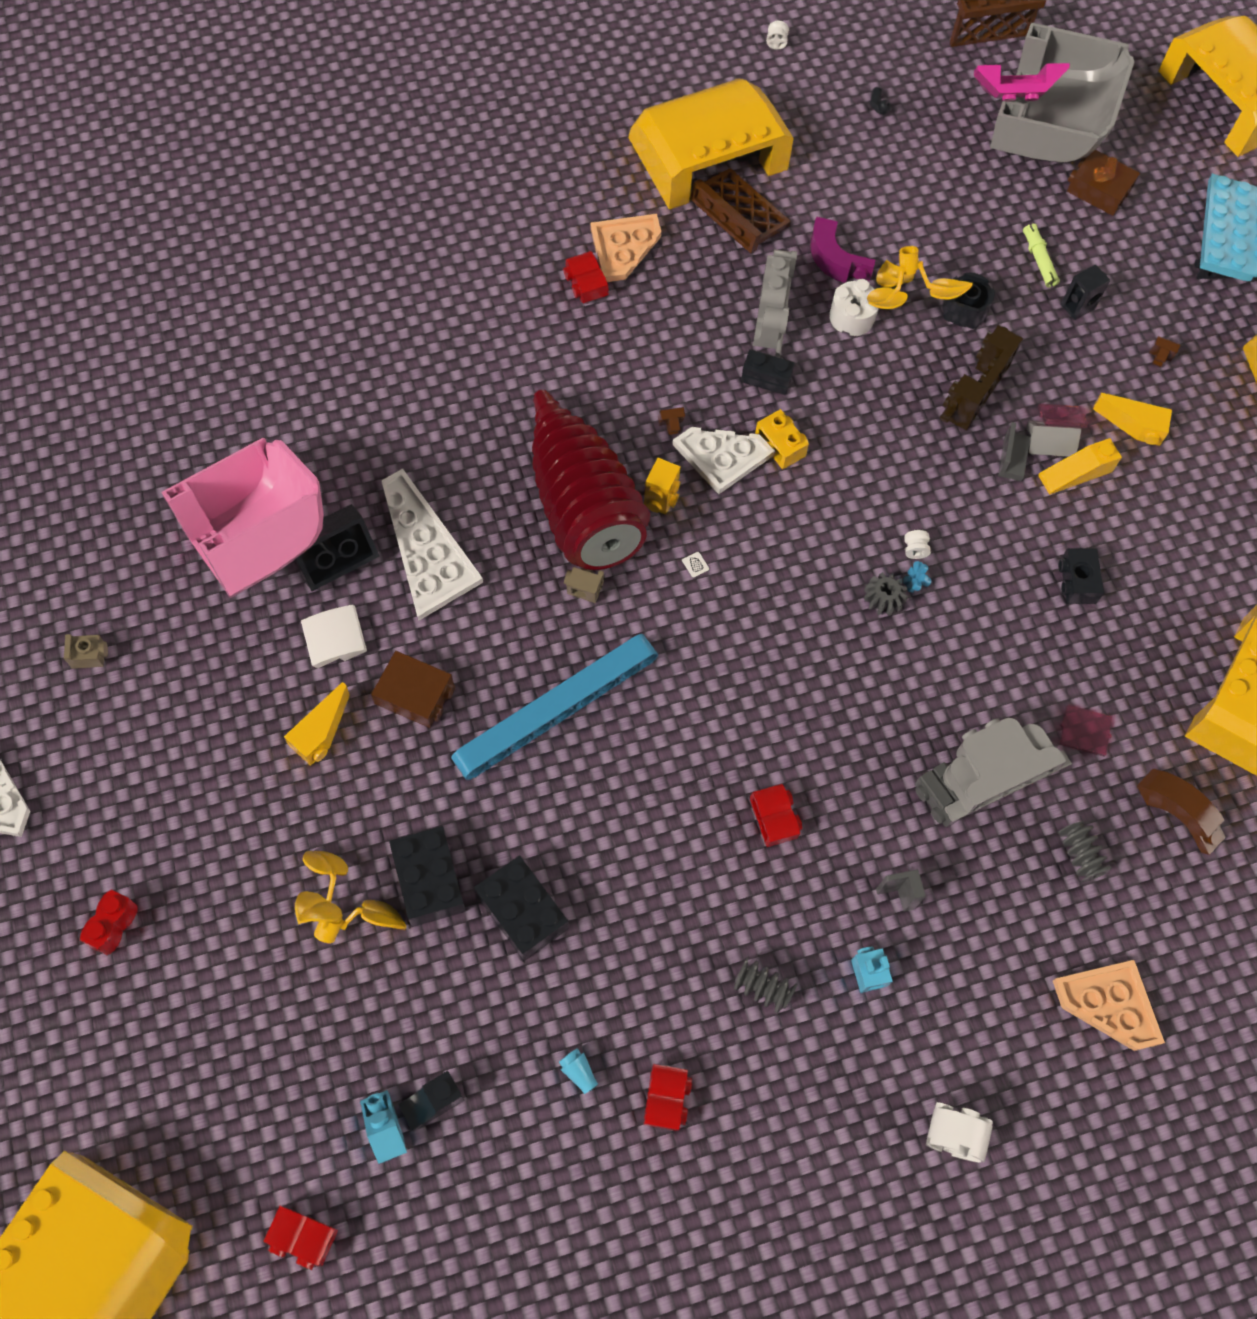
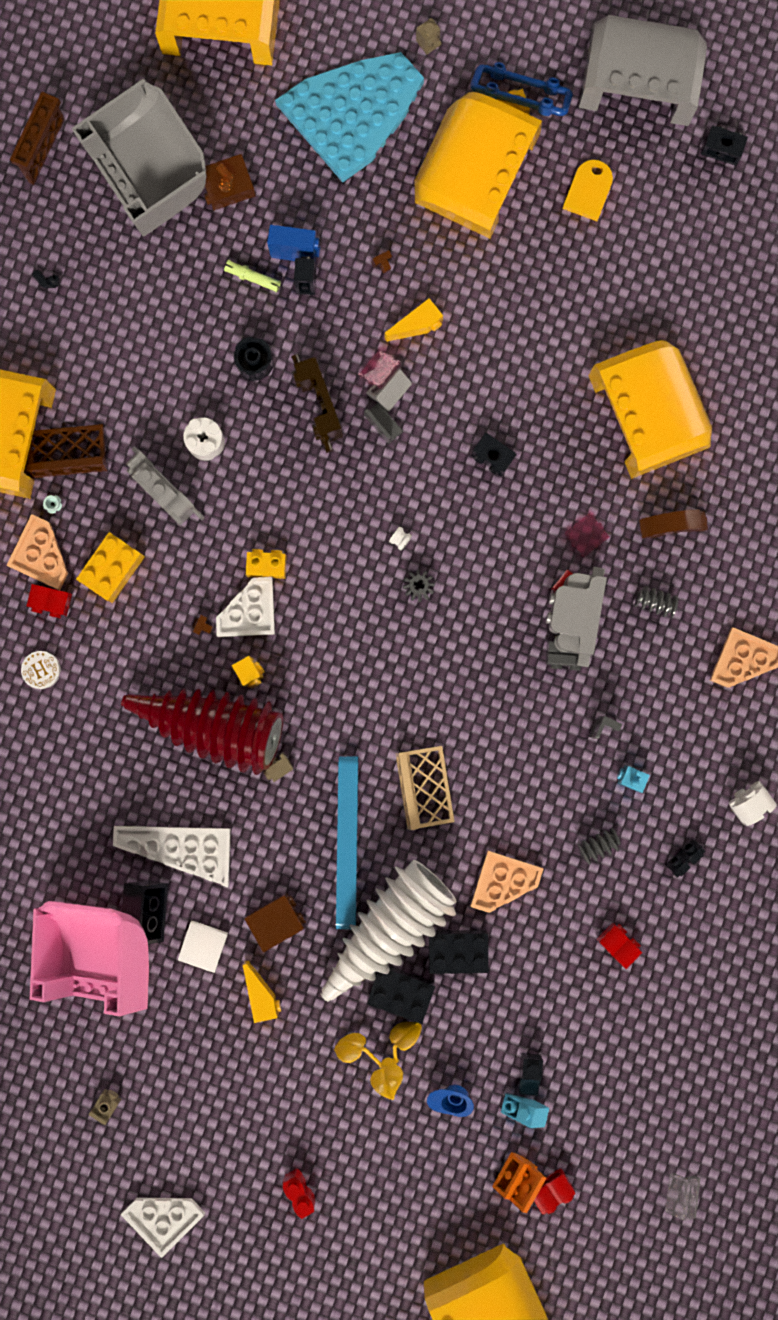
camera: 50 degrees left, 20 degrees up
medium azure cone [559,1048,598,1094] -> none
white sticker [682,552,709,577] -> none
black brick [741,349,795,395] -> none
red brick [750,784,803,847] -> none
magenta arch [810,216,876,283] -> none
yellow plant [867,246,973,309] -> none
dark azure plant [903,561,931,593] -> none
dark pink wedge [974,63,1070,102] -> none
yellow slope [1038,438,1122,495] -> none
none -> white tile [21,651,61,689]
none -> light aqua plate [43,495,62,514]
none -> yellow brick [76,532,145,603]
none -> blue brick [267,225,321,262]
none -> white cone [320,860,456,1002]
none -> tan fence [395,746,454,830]
none -> blue piece [427,1085,474,1117]
none -> light nougat plate [470,850,543,913]
none -> orange brick [492,1152,546,1213]
none -> black hinge [665,840,705,878]

